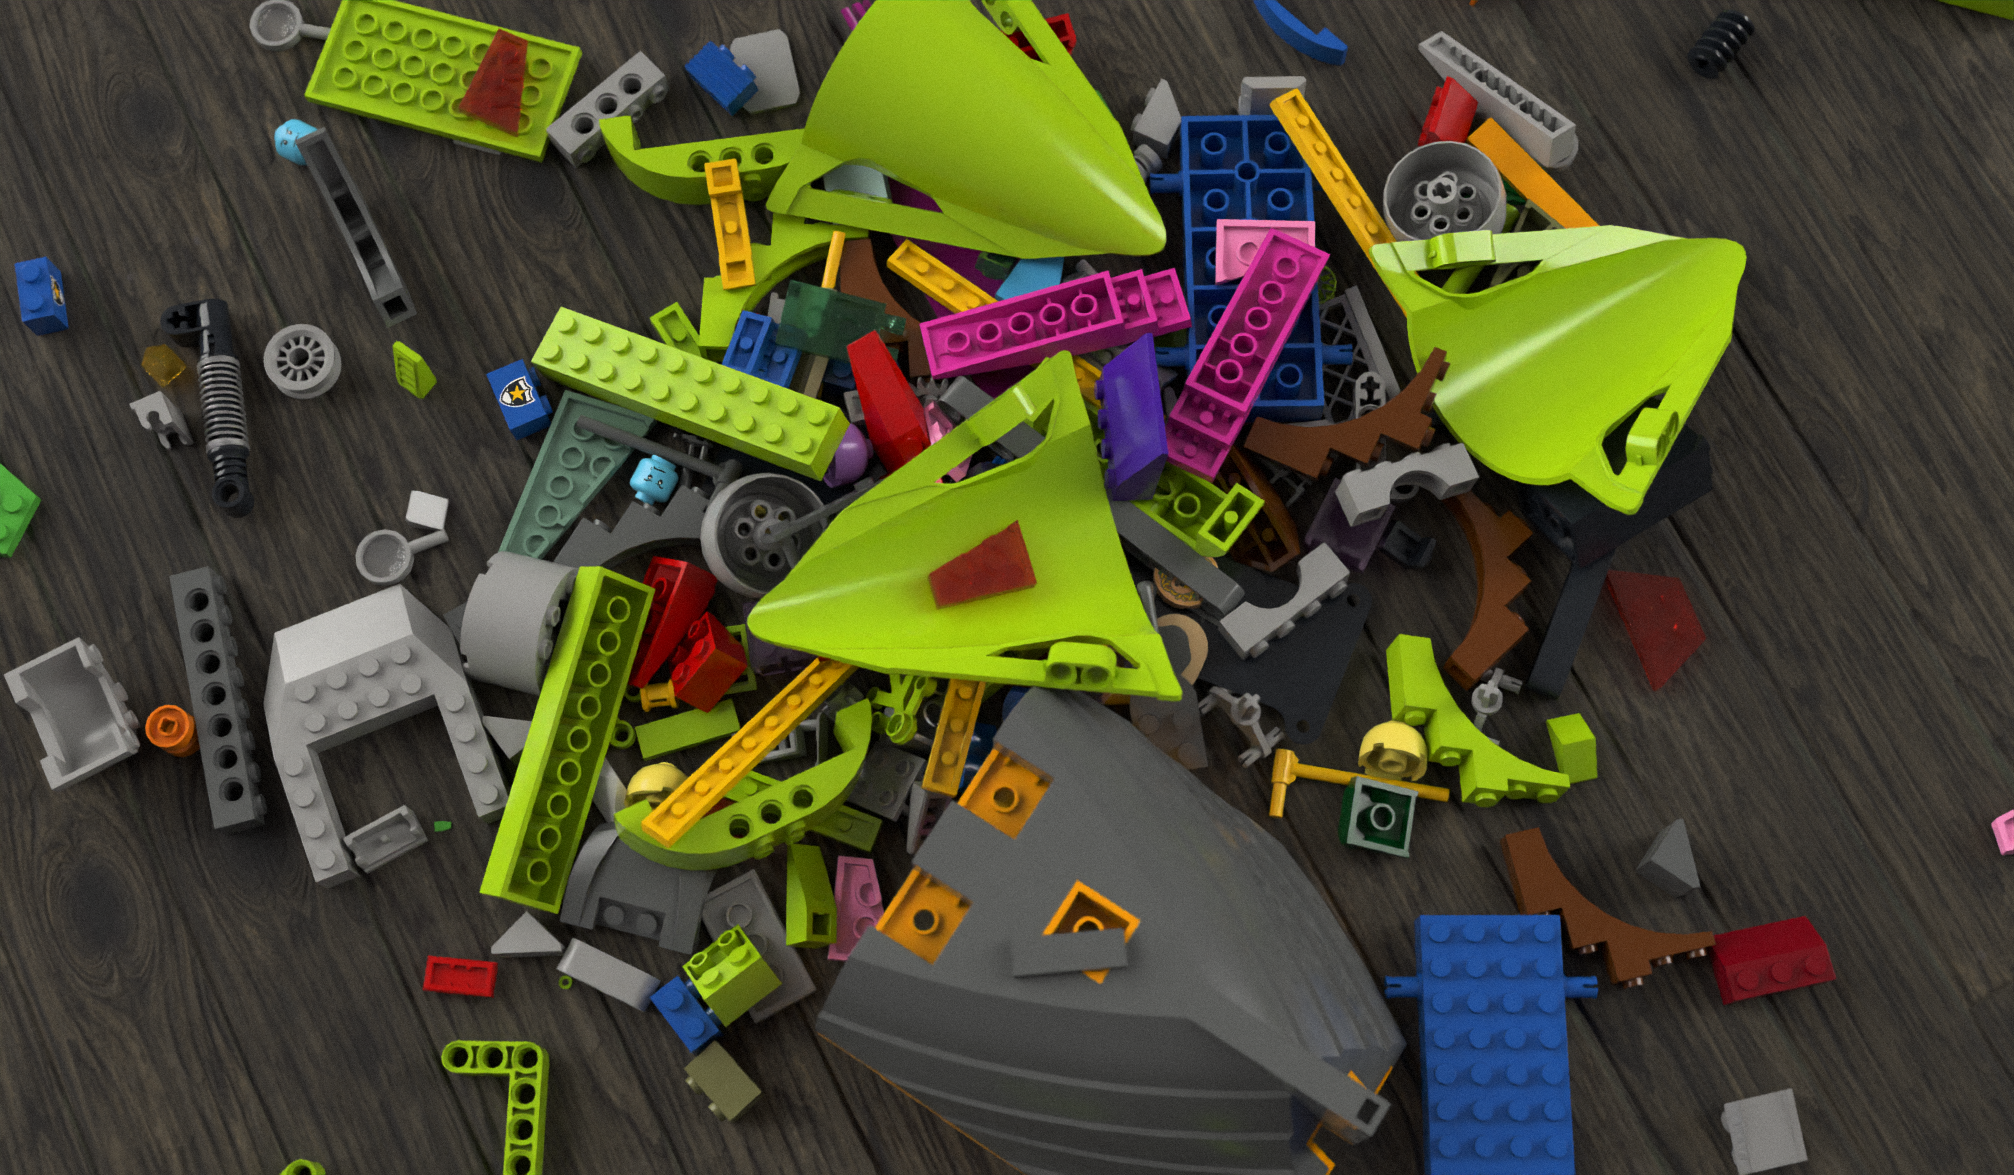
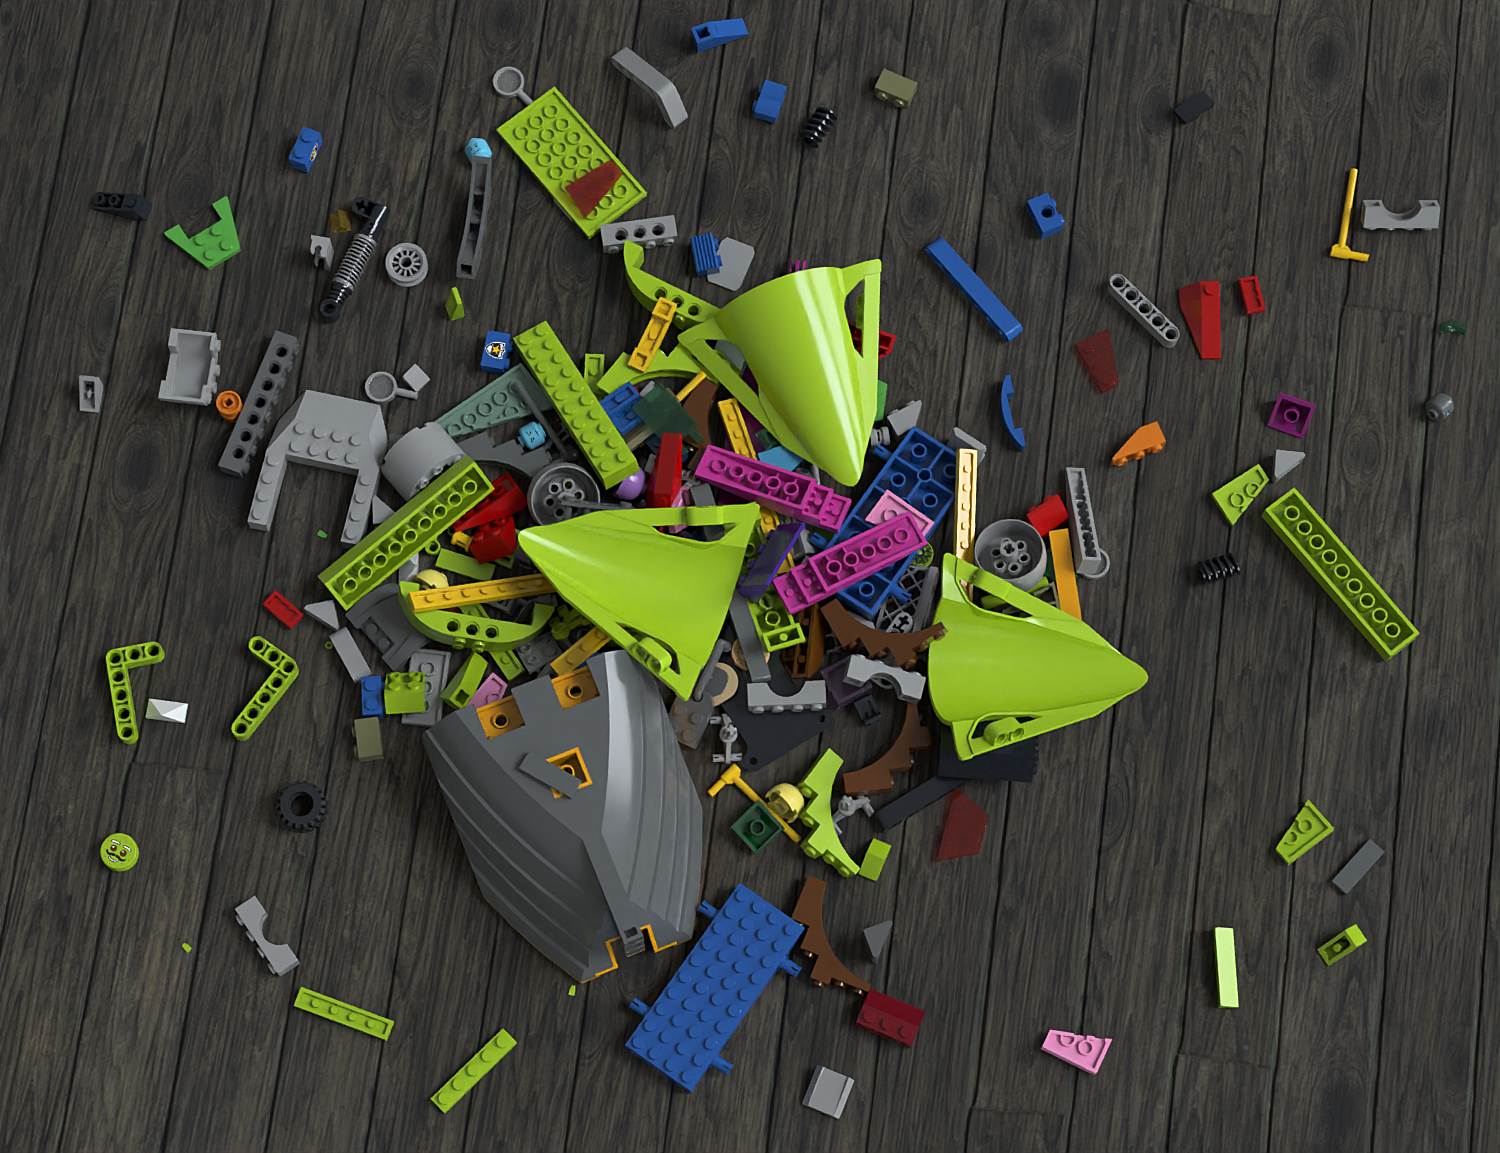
camera: 30 degrees right, 0 degrees up
light grey hinge [343,805,428,874] -> none
clear red wing [928,520,1037,610] -> none

